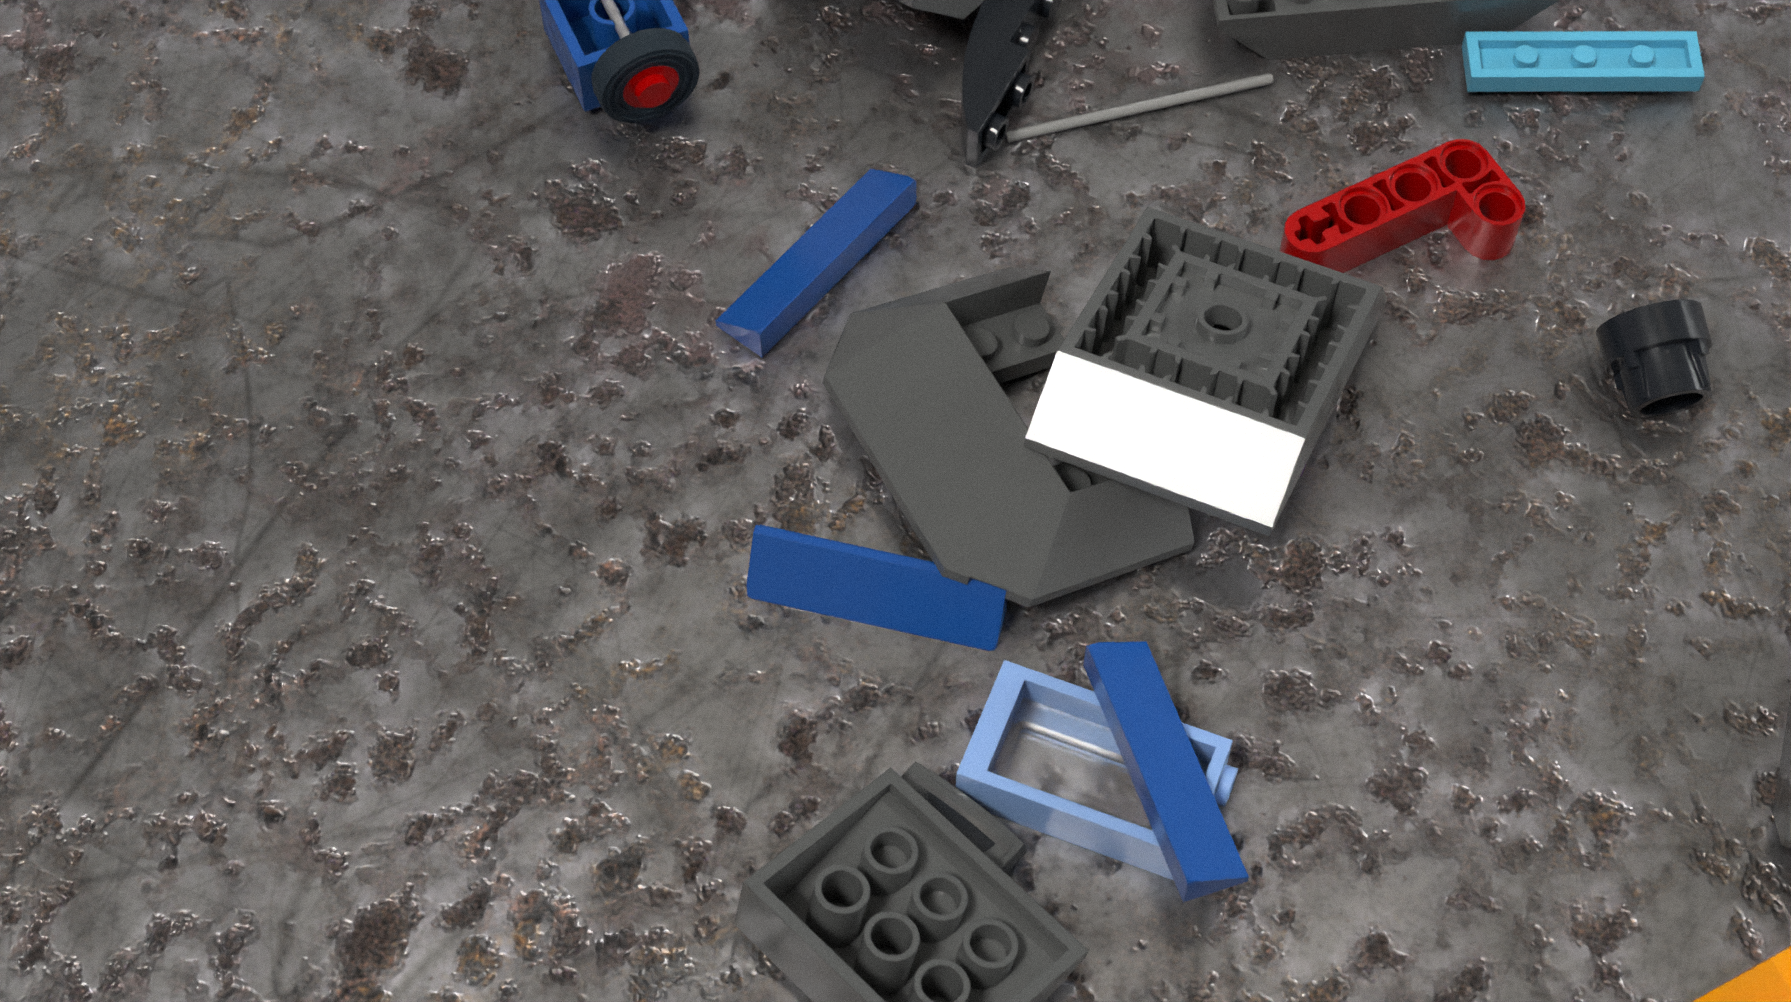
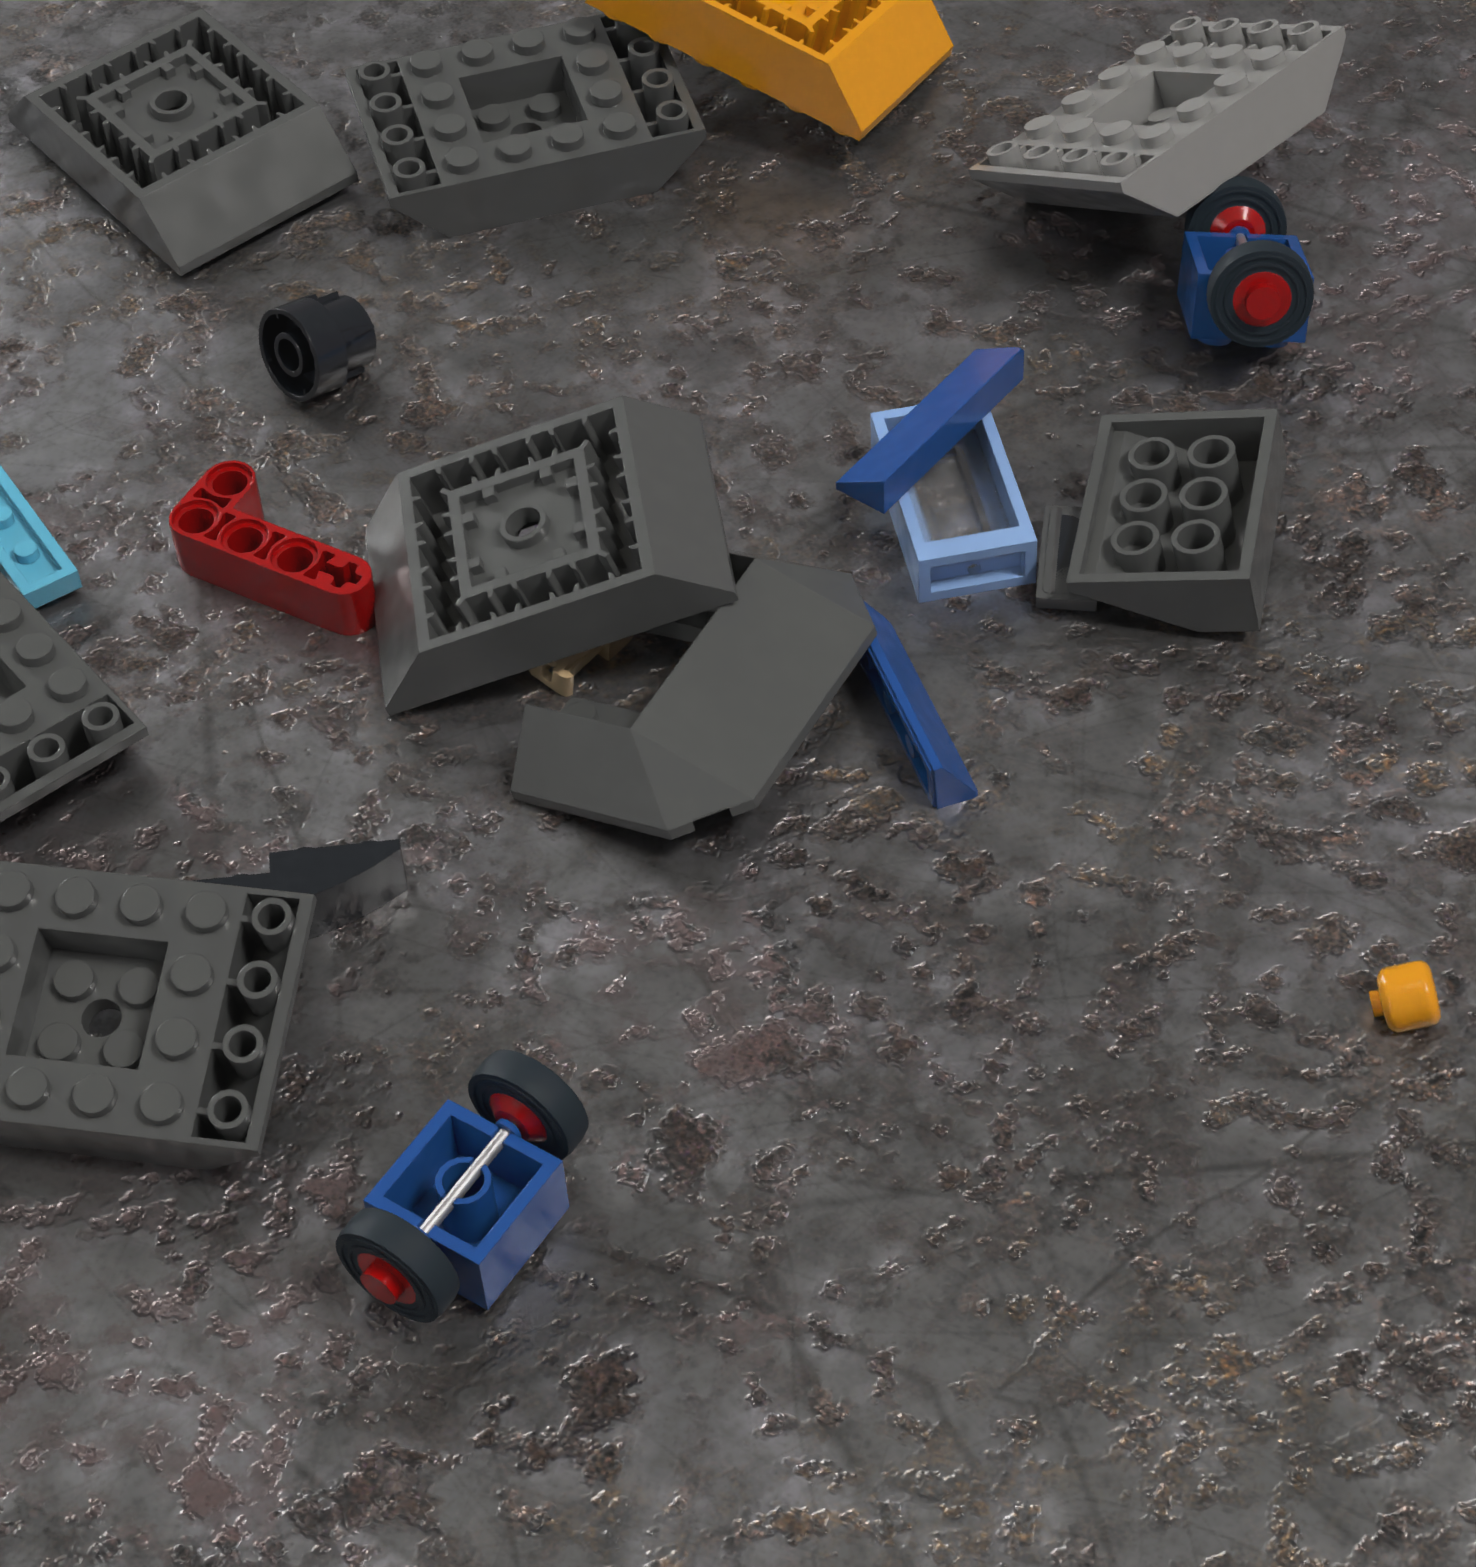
camera: 120 degrees left, 10 degrees down
blue slope [715,169,916,358] -> none
light grey piece [1005,73,1273,143] -> none
none -> light orange piece [1369,960,1441,1033]

